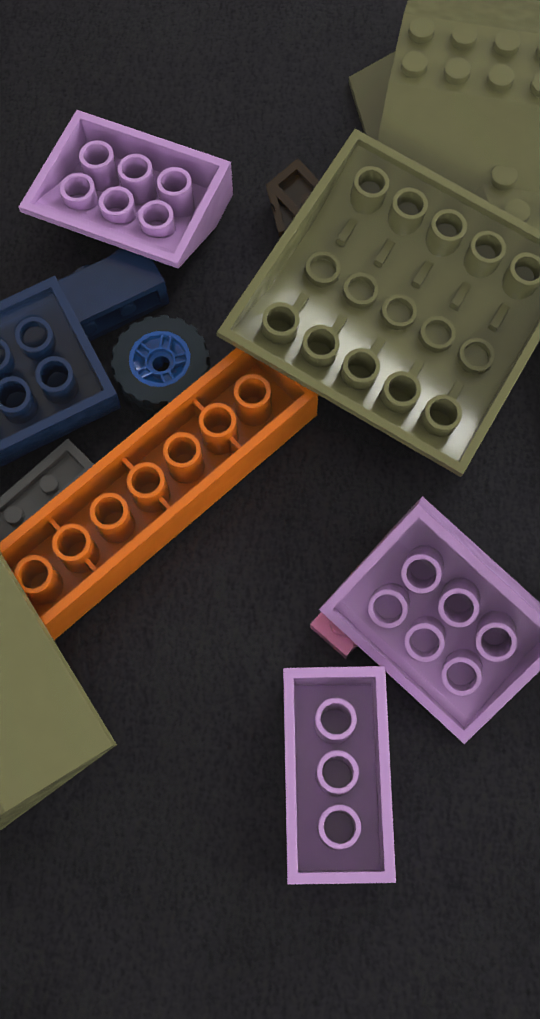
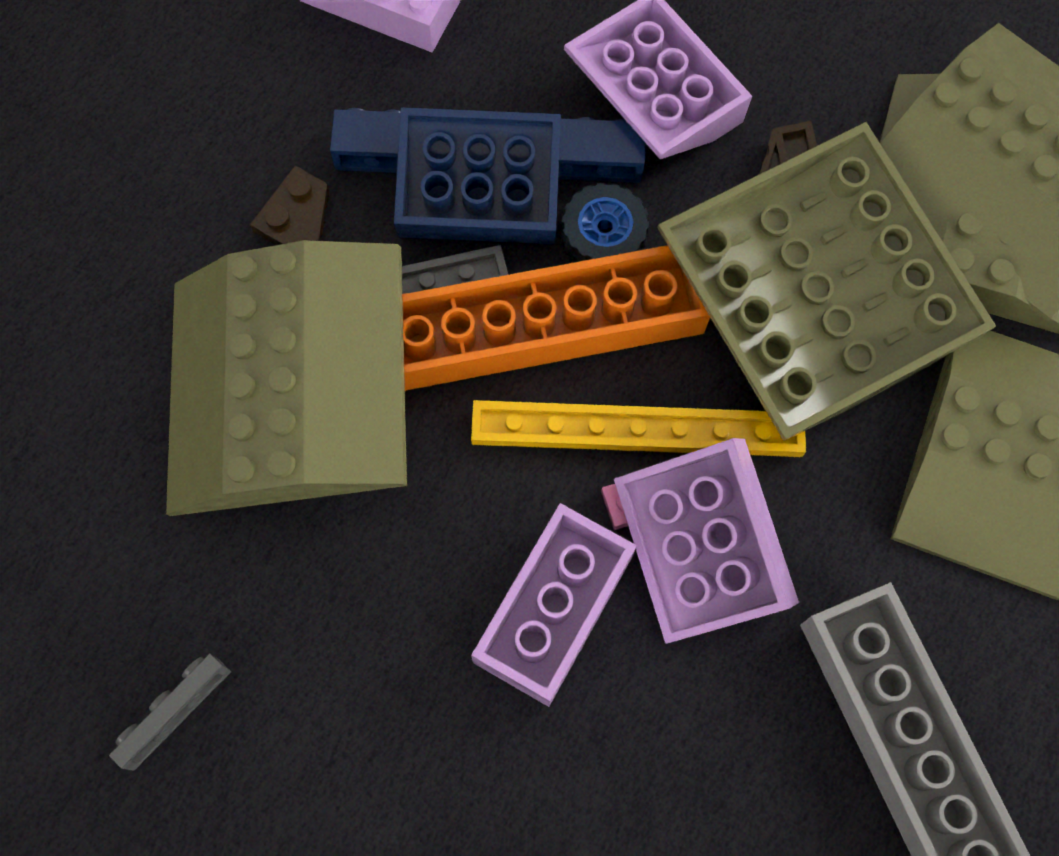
camera: 25 degrees right, 0 degrees up
none -> yellow plate [471,400,806,457]

